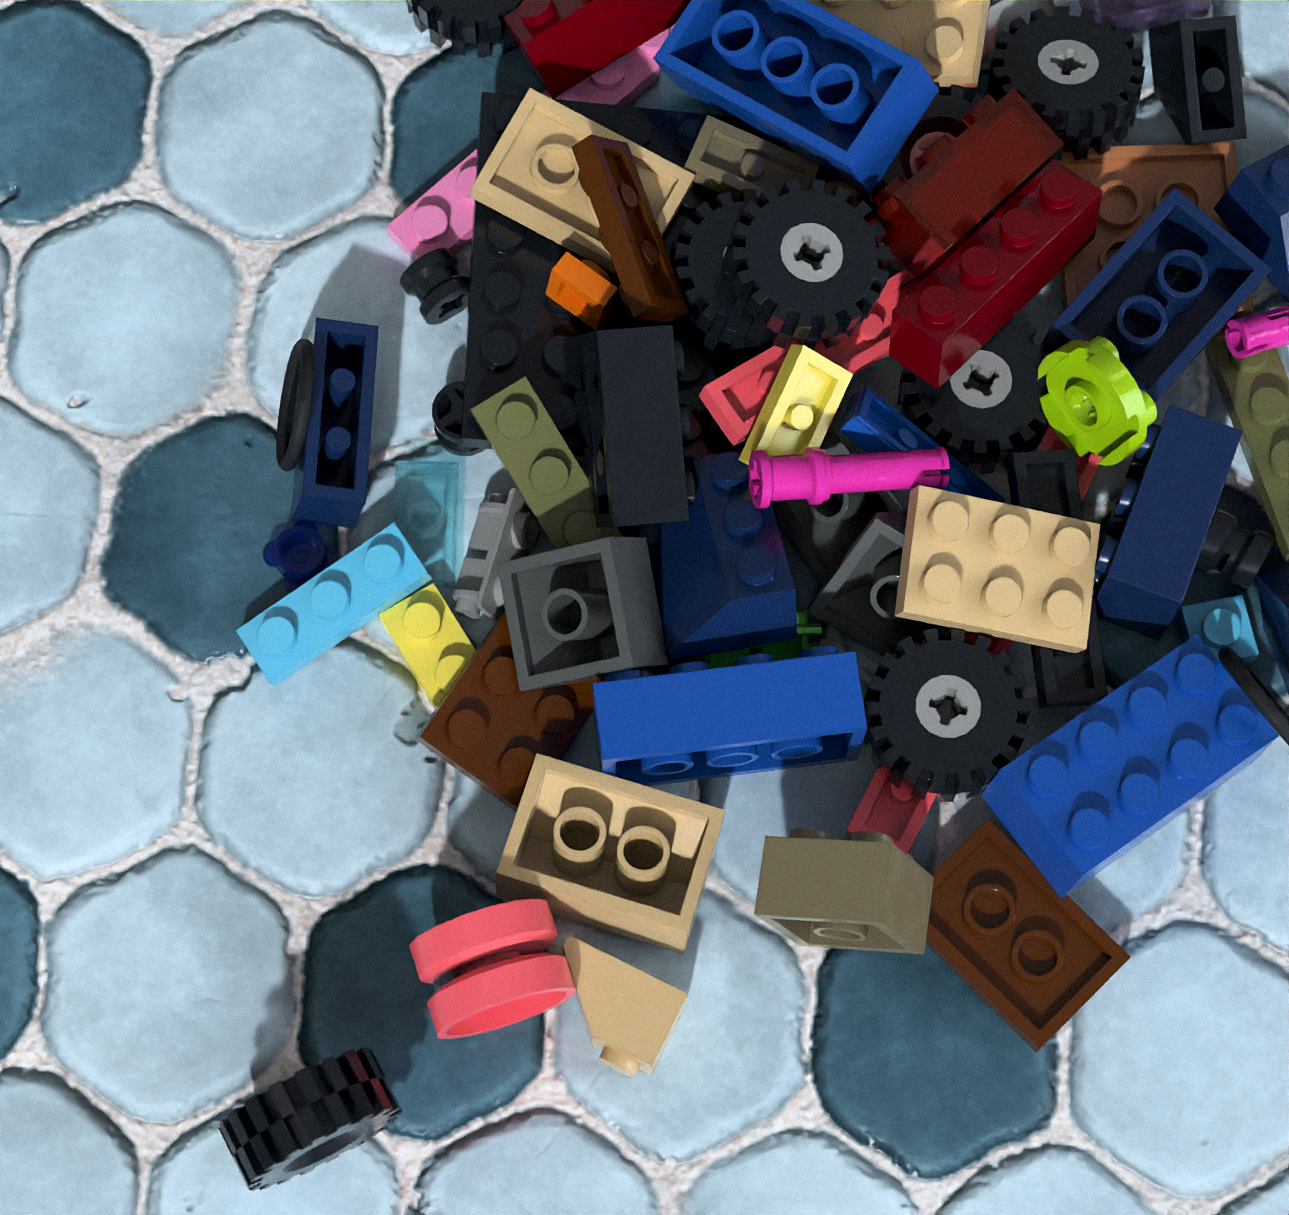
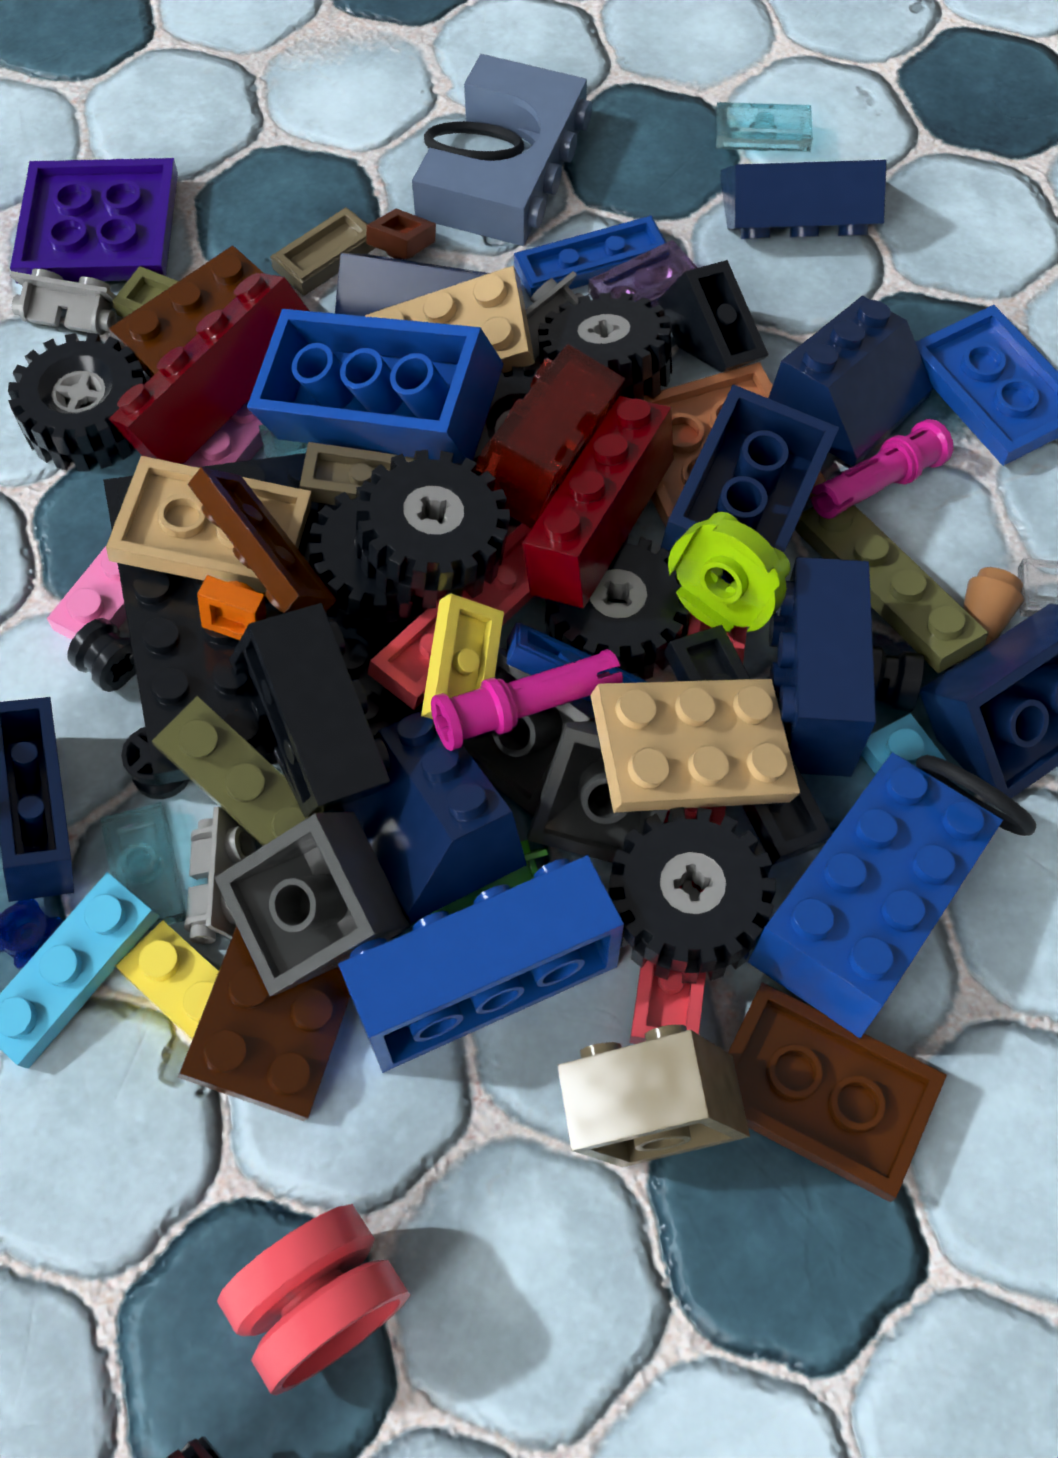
camera: 15 degrees left, 10 degrees down
tan slope [496,753,726,954] -> none
tan slope [563,935,688,1077] -> none

